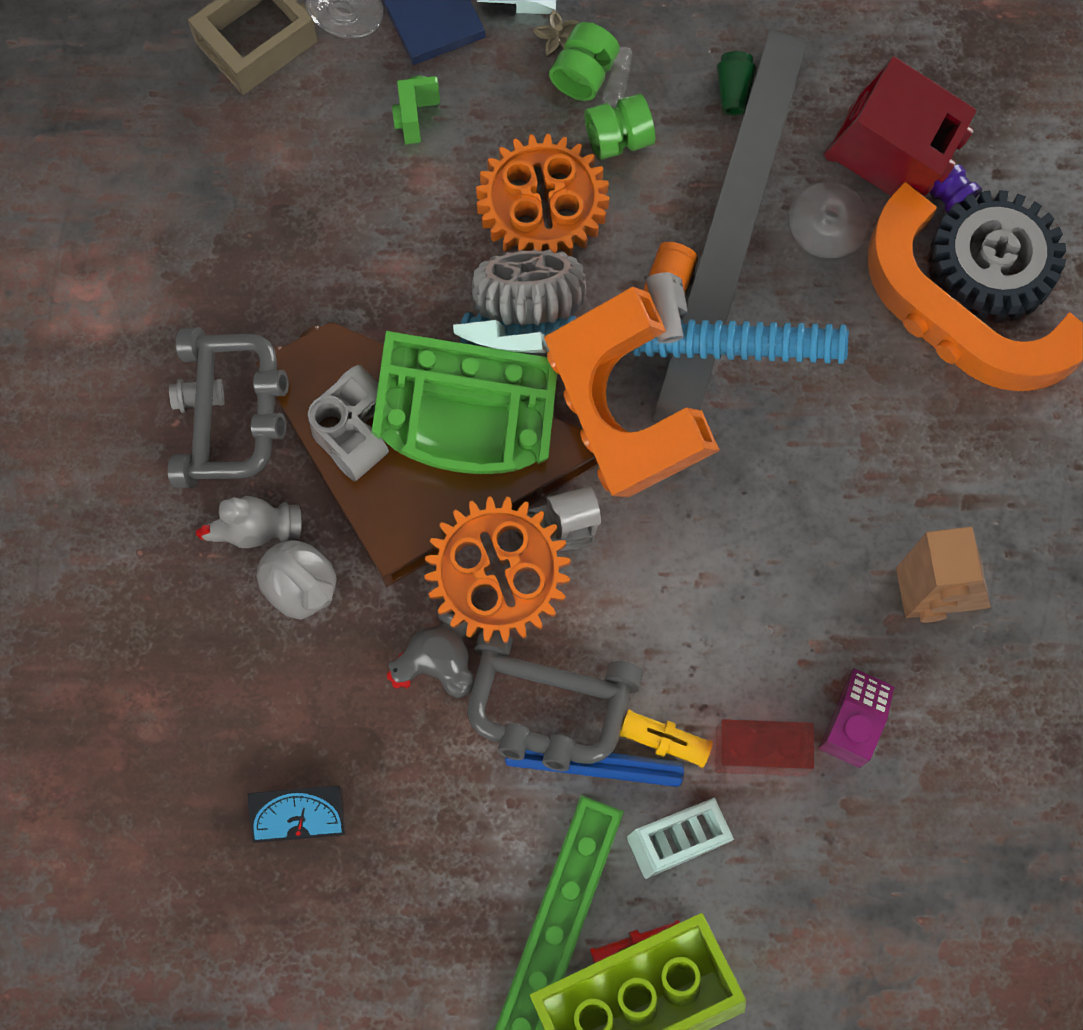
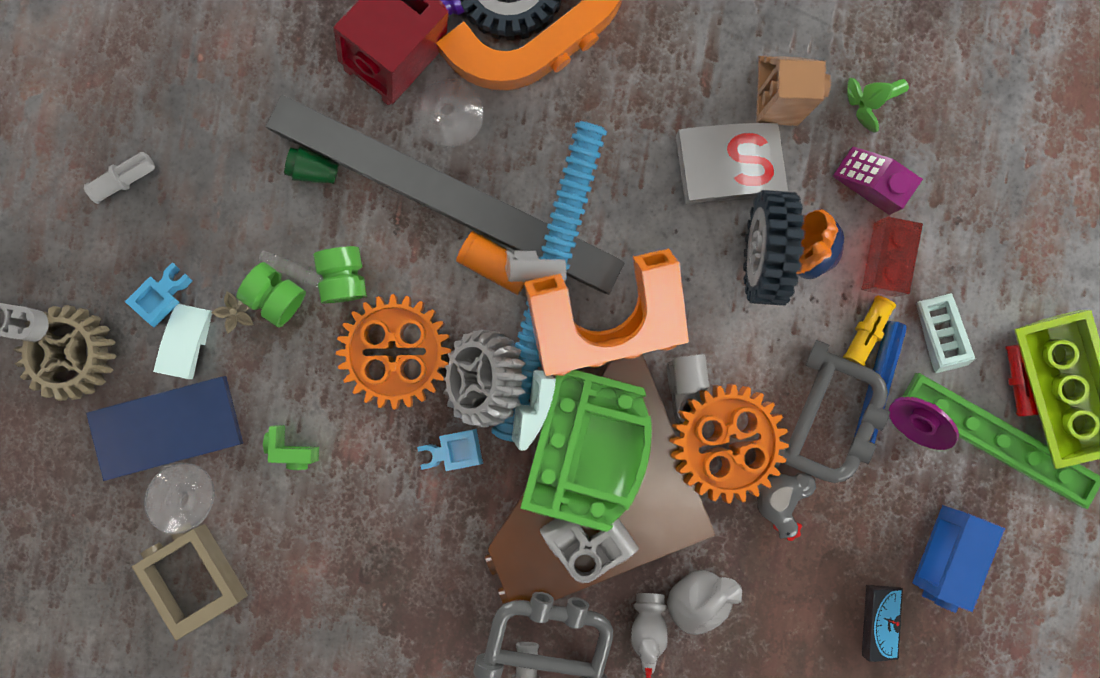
camera: 75 degrees left, 15 degrees up
none -> dark azure plate [417,429,483,471]
none -> light grey slope [676,123,788,205]
none -> black wheel [743,190,805,306]
none -> orange hair [797,209,844,279]
none -> bright green plant [847,78,909,133]
none -> magenta dish [889,397,959,450]
none -> blue window [912,505,1005,613]

